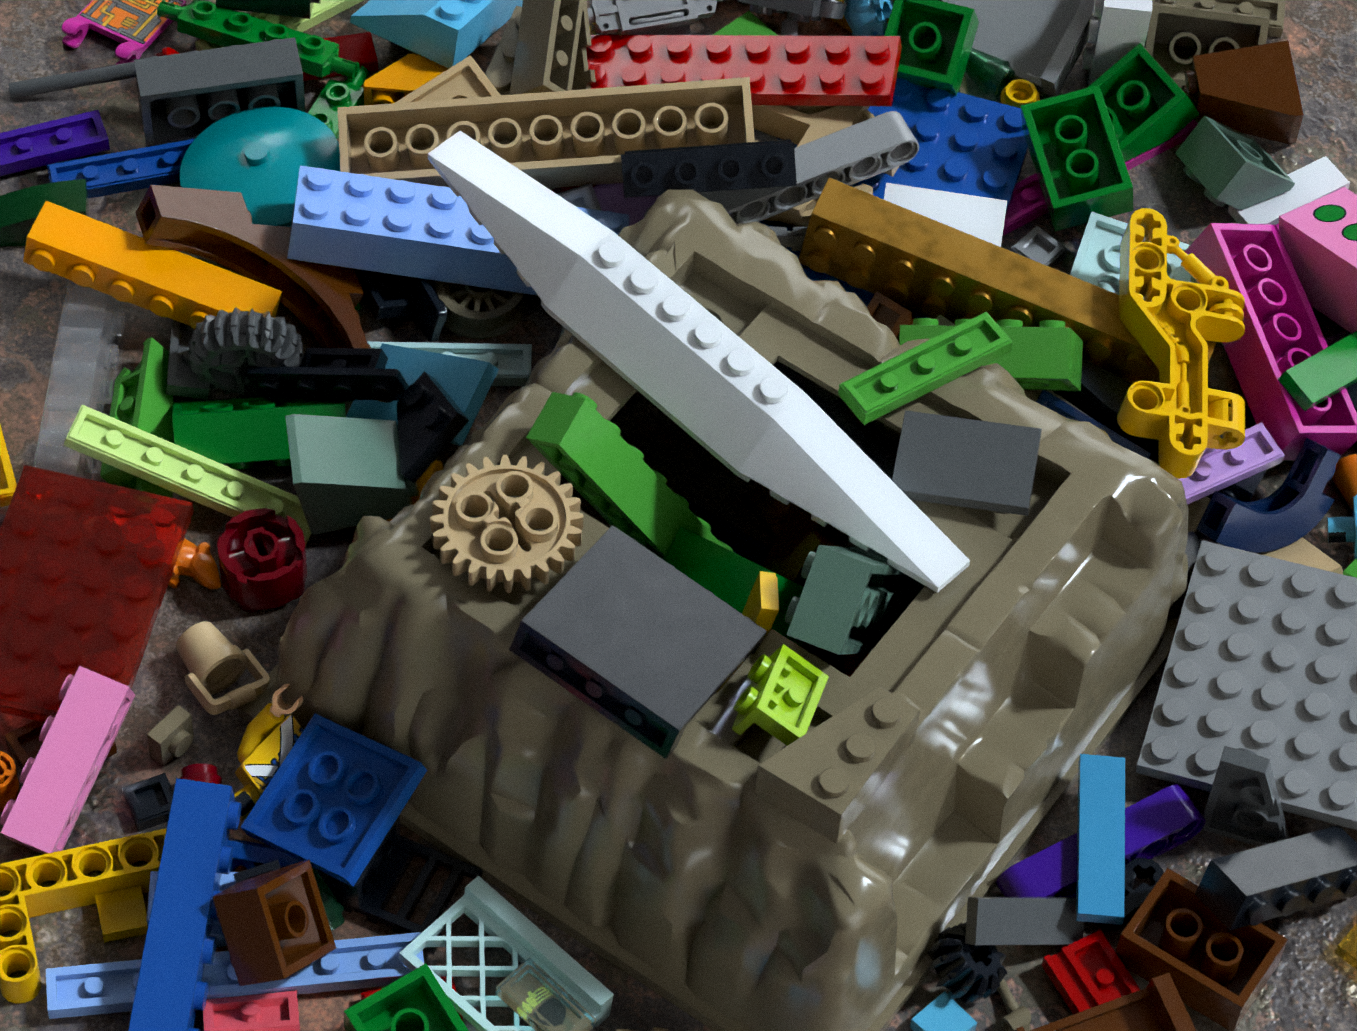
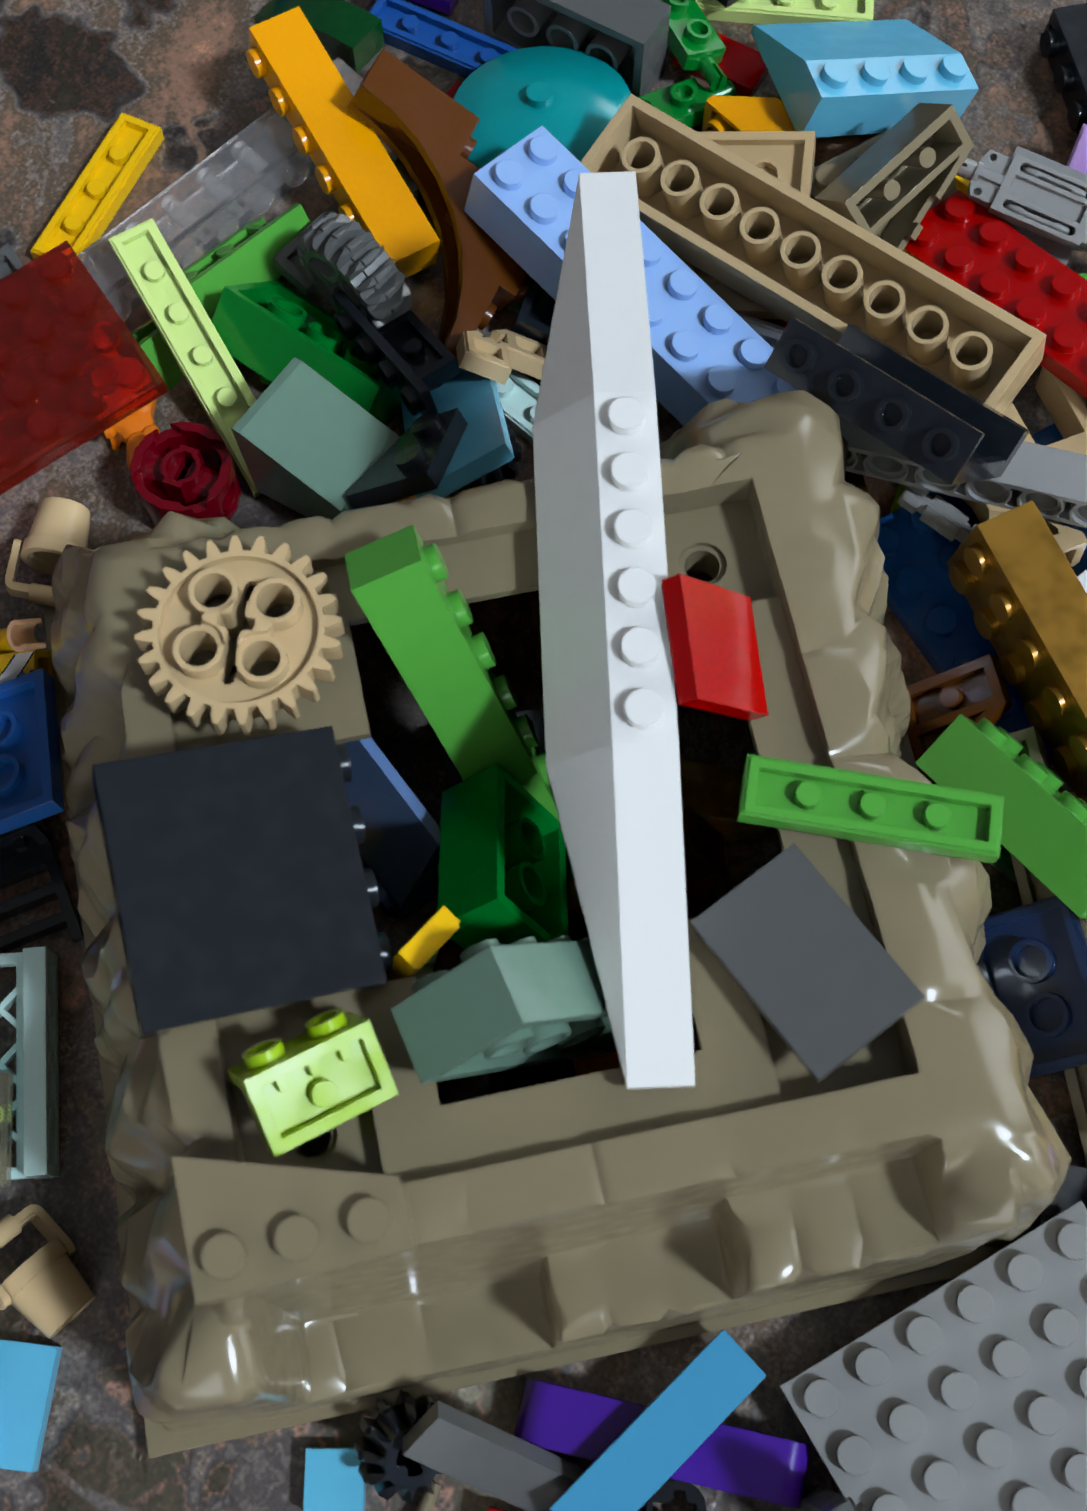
camera: 45 degrees right, 15 degrees up
none -> tan tile [456,329,547,385]
none -> red tile [661,573,768,721]

